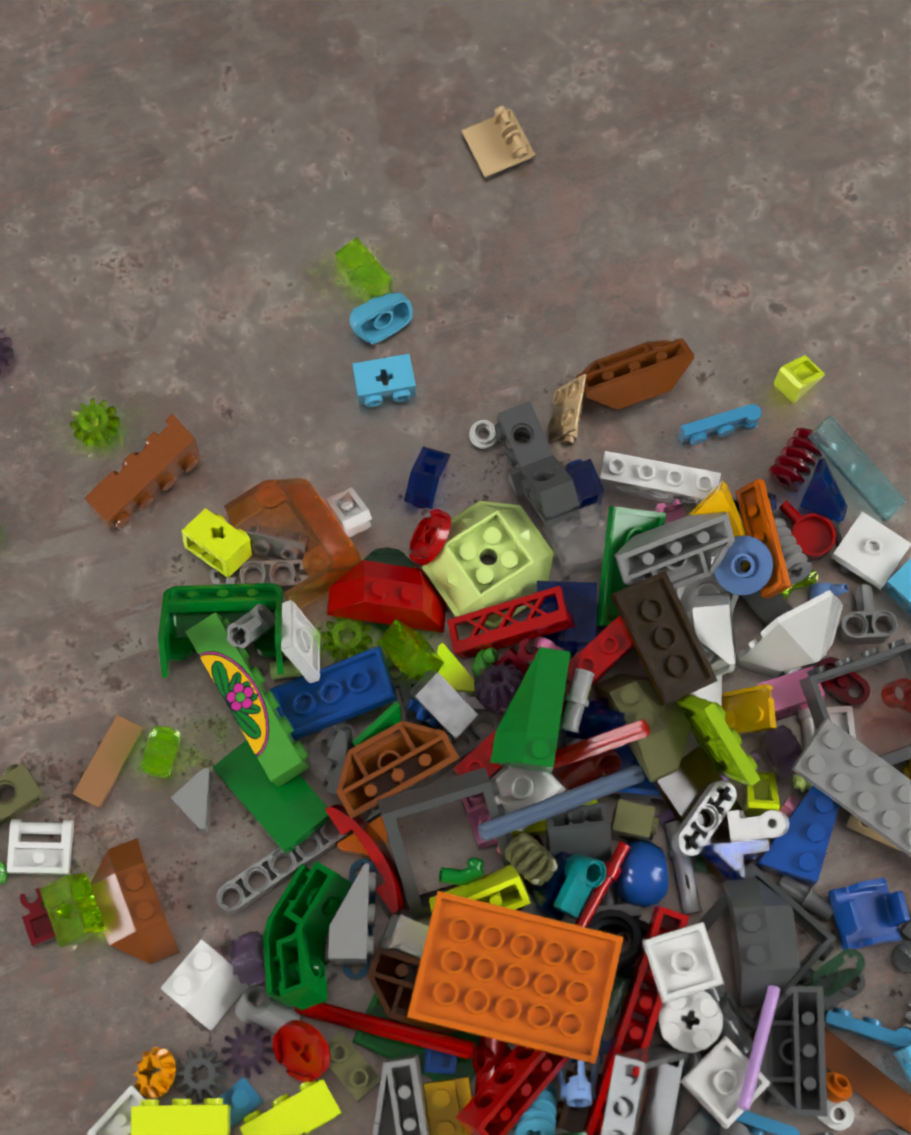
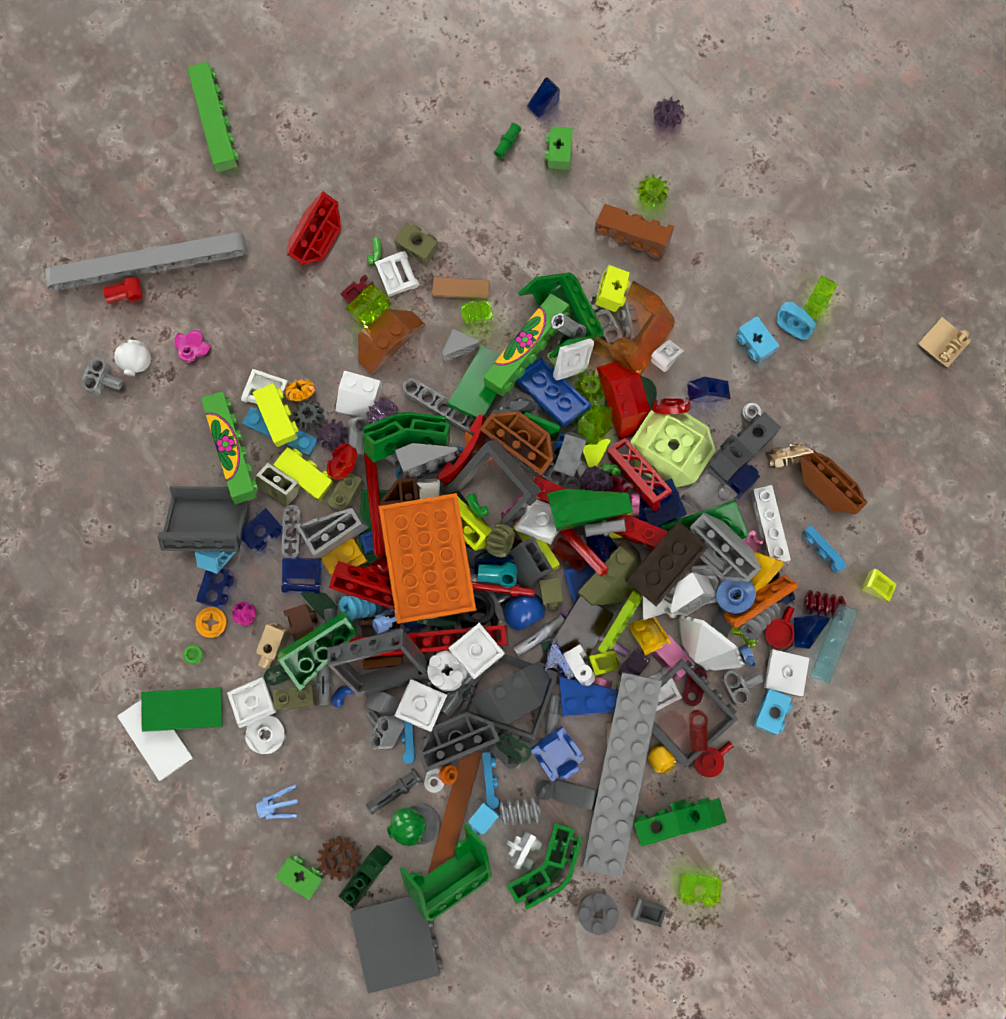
camera: 75 degrees right, 5 degrees up
sand blue axle [478,765,645,841] -> none
light grey beam [672,780,737,857] -> none
lavender bar [737,985,780,1111] -> none

